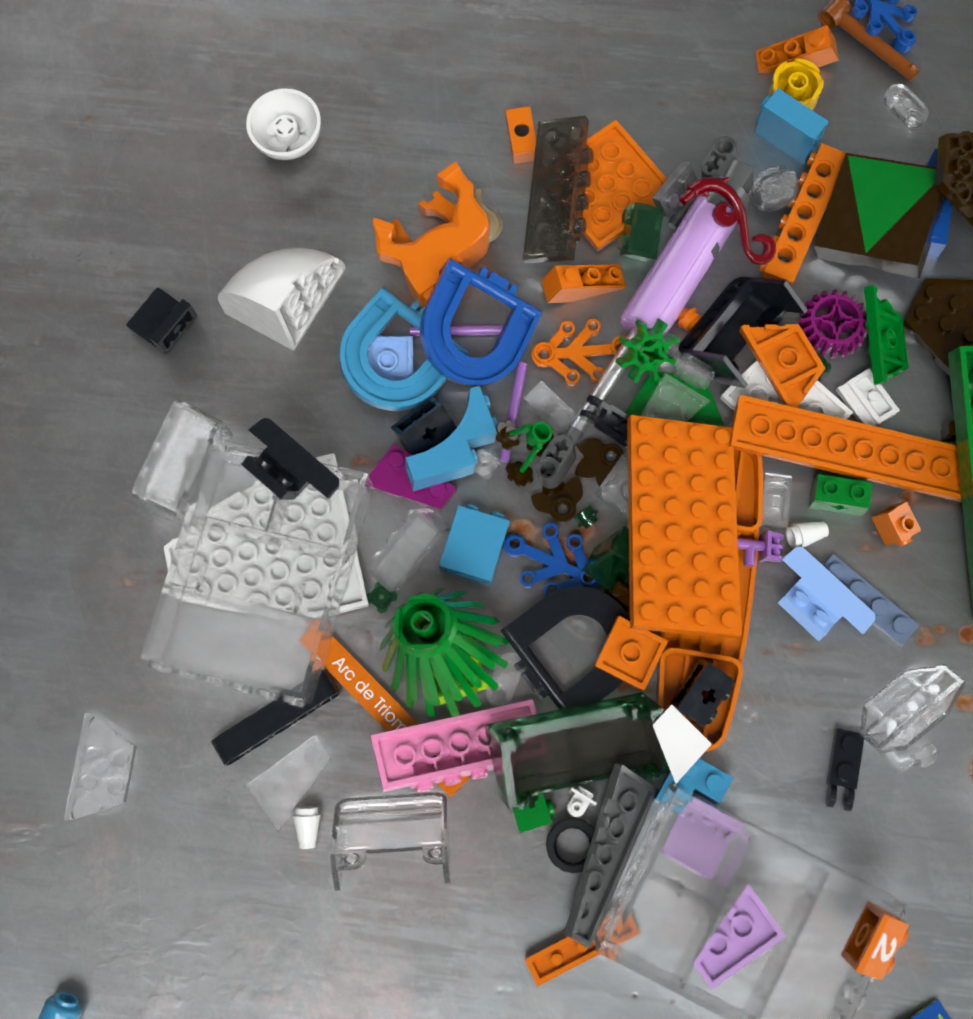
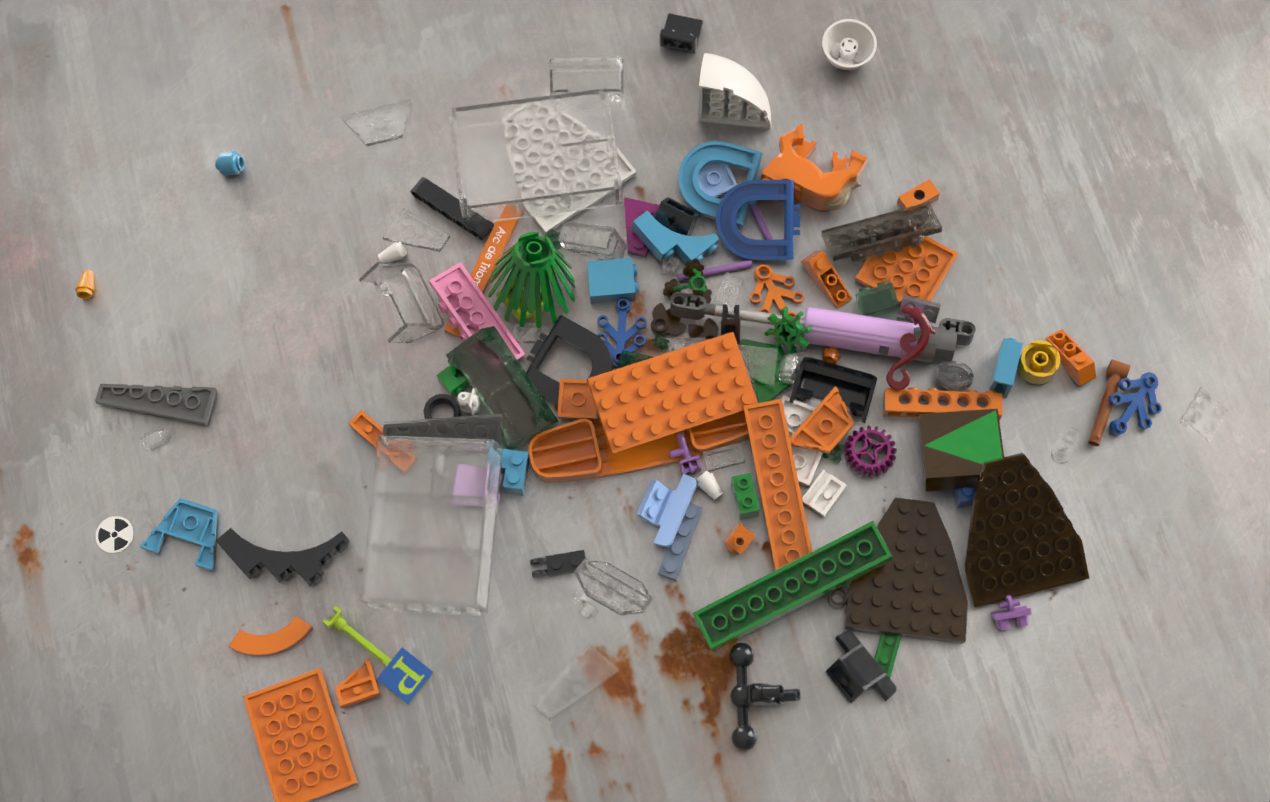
camera: 65 degrees right, 5 degrees down
black plate [241,418,340,500] -> none
white sticker [653,704,712,784] -> none
black brick [669,659,735,728] -> none
lavender wing [693,884,786,990] -> none
orange slope [841,901,909,981] -> none
green wing [864,285,909,385] -> none

